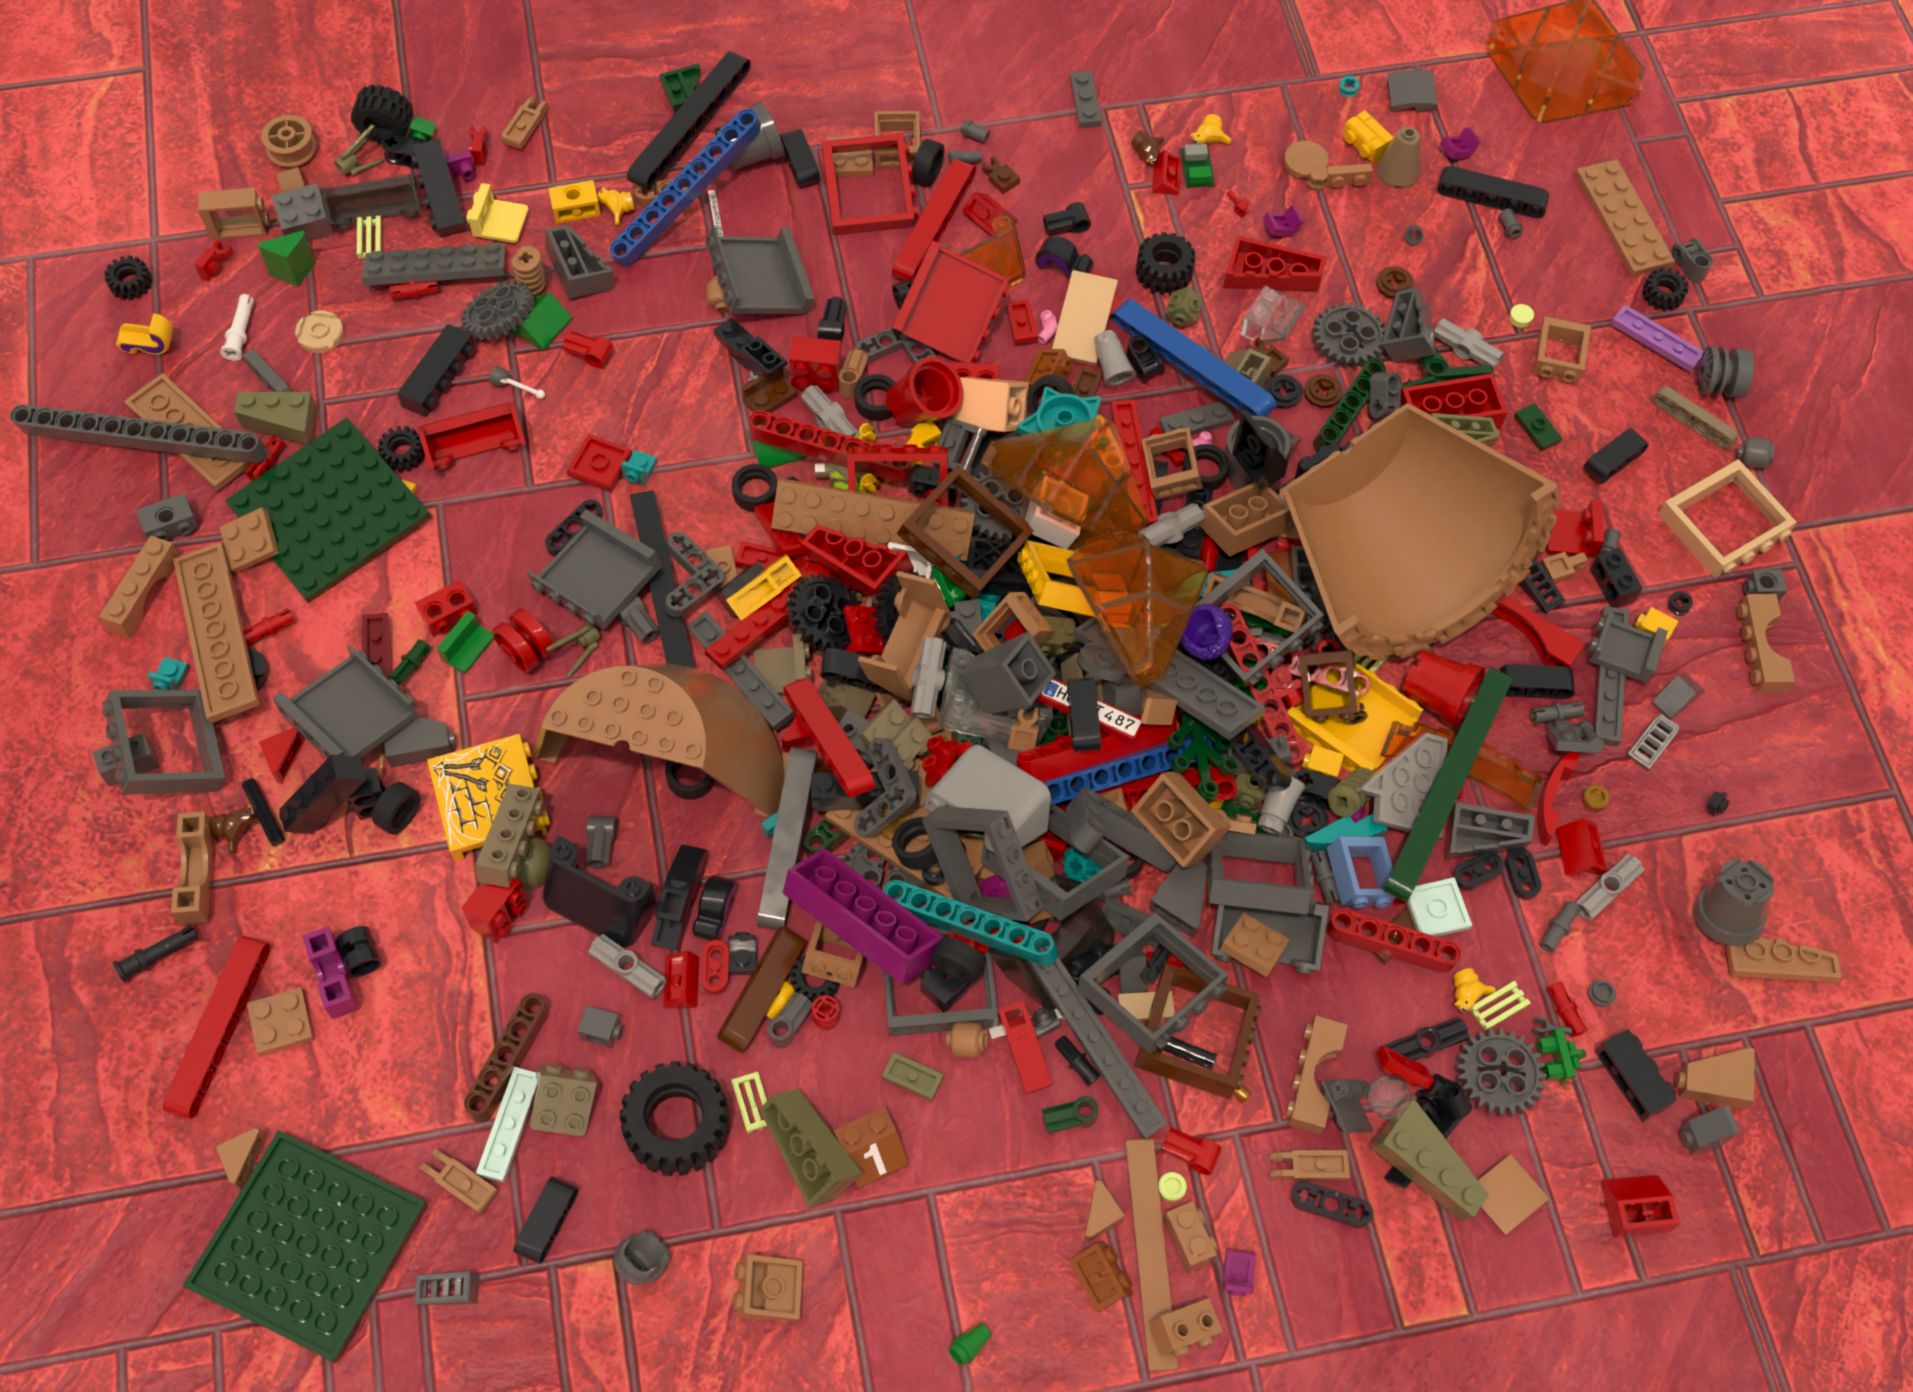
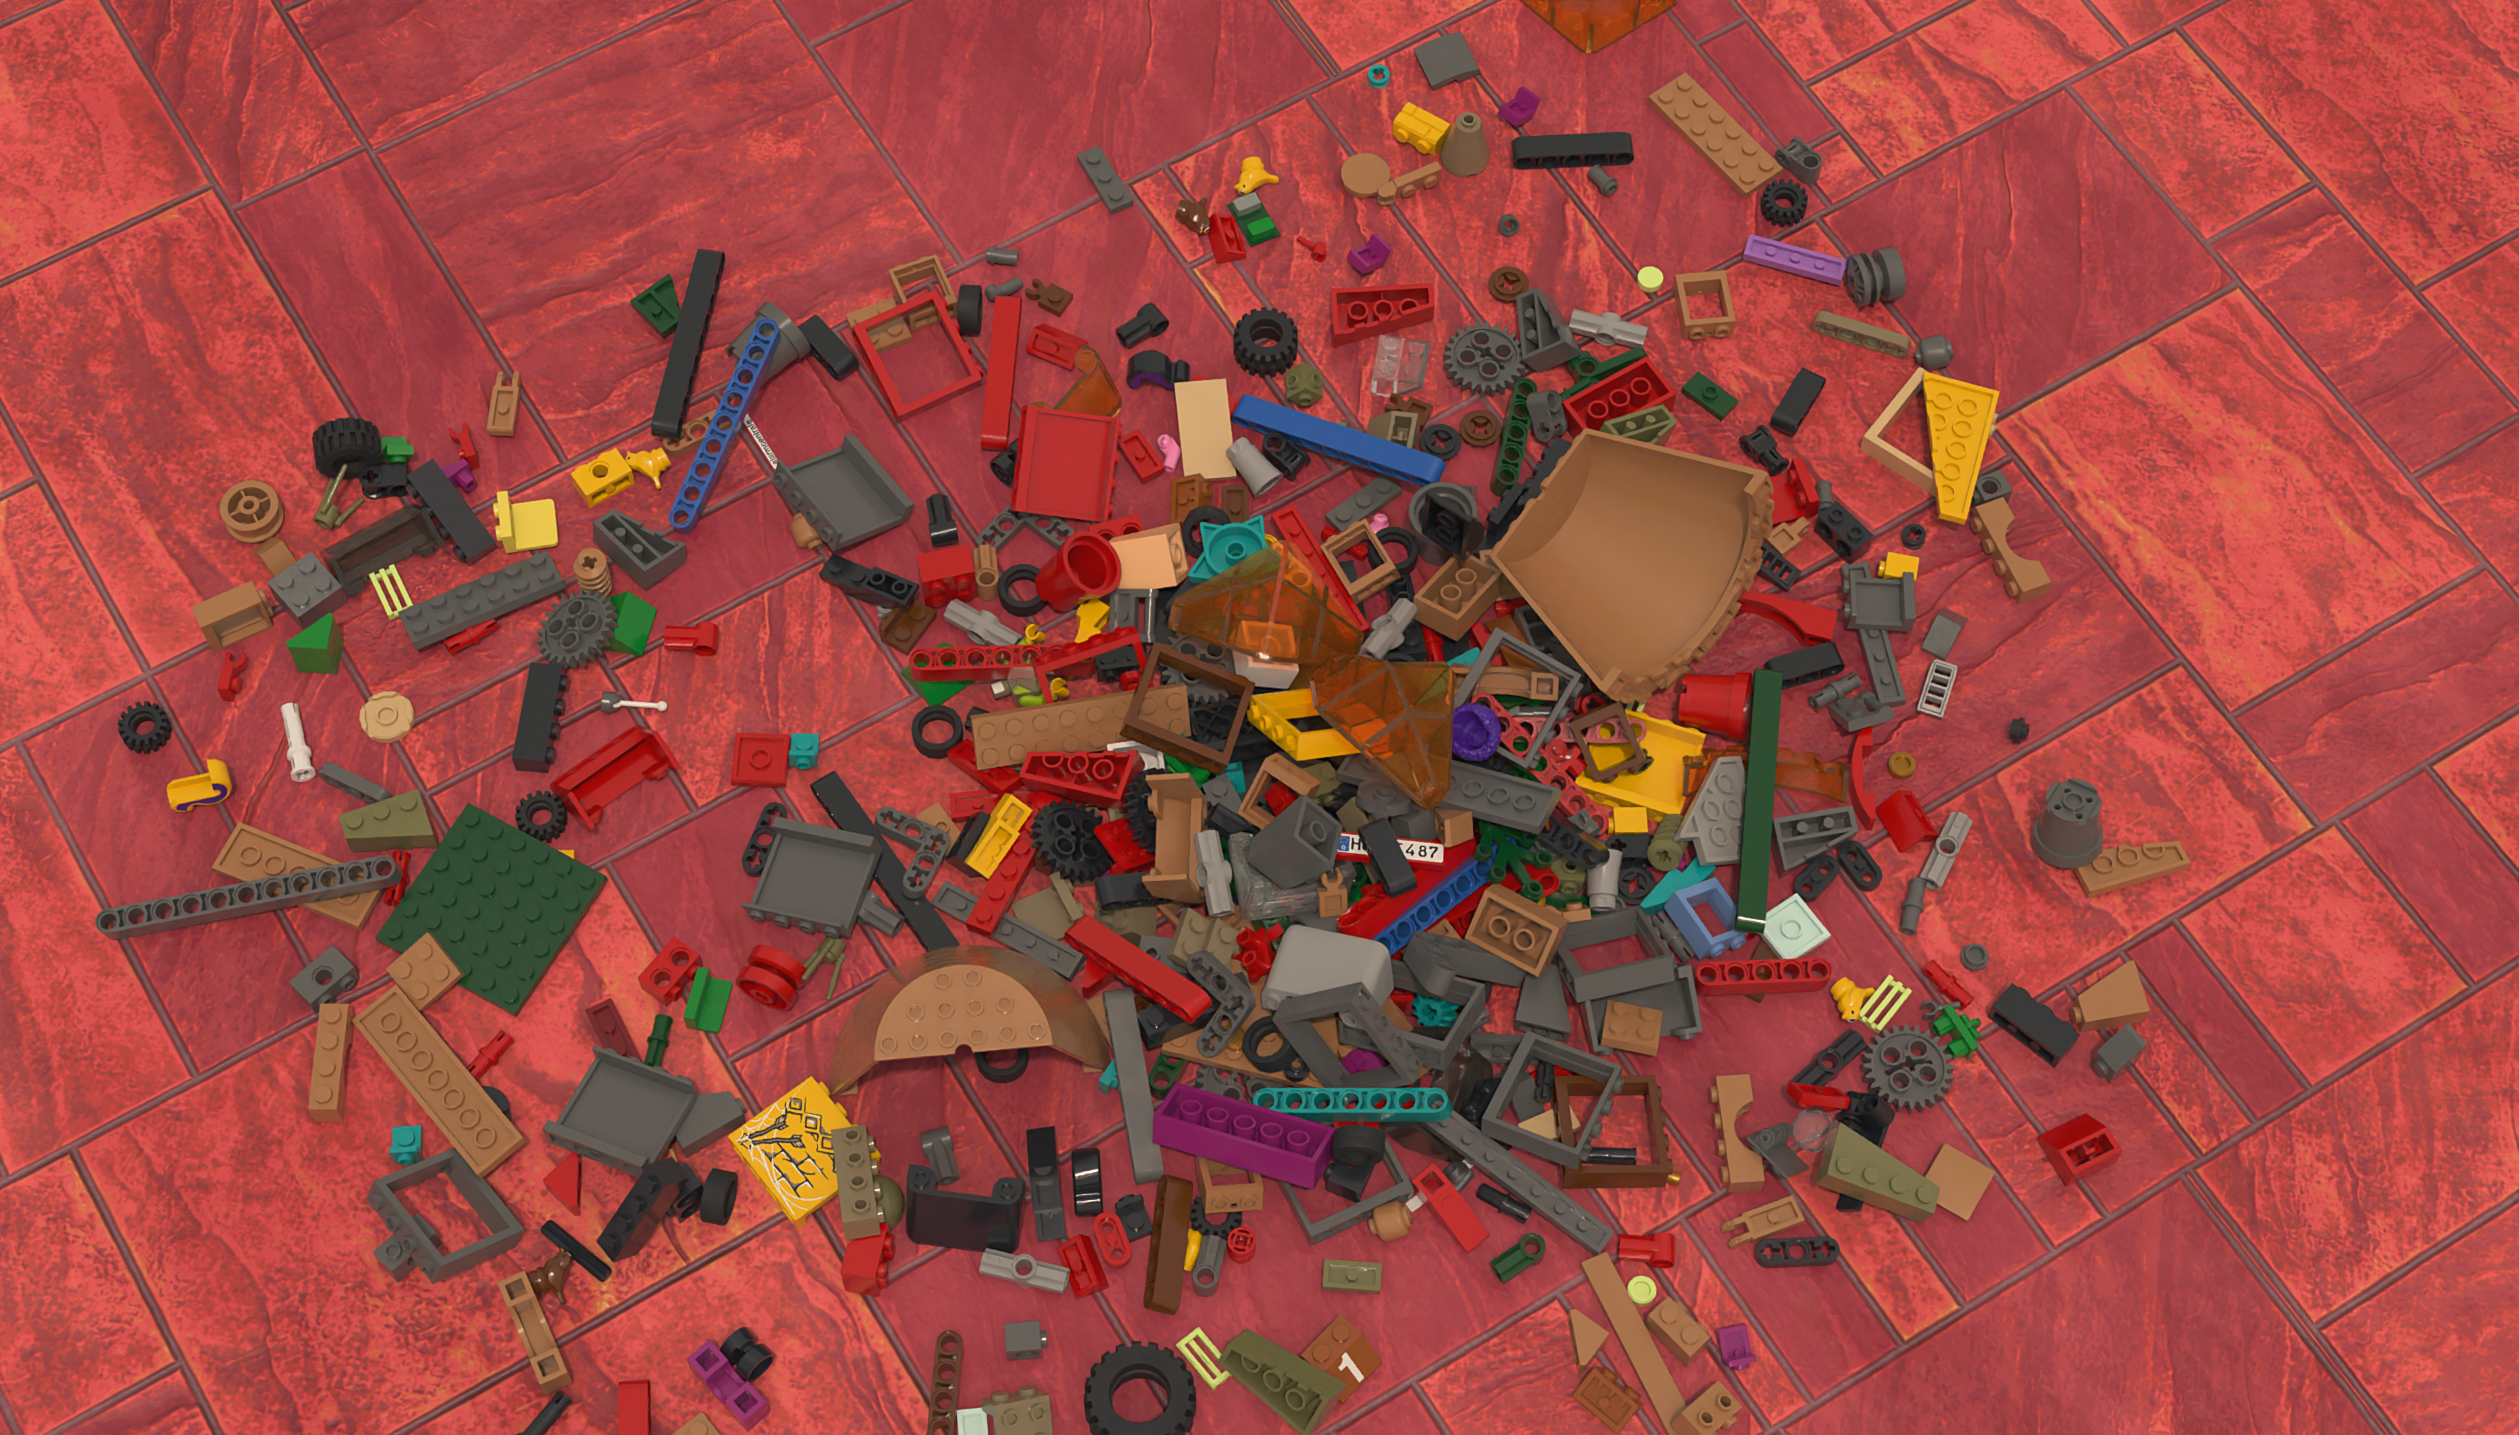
camera: 20 degrees left, 0 degrees up
none -> black connector [1739,425,1789,476]
none -> yellow wing [1922,372,2000,525]

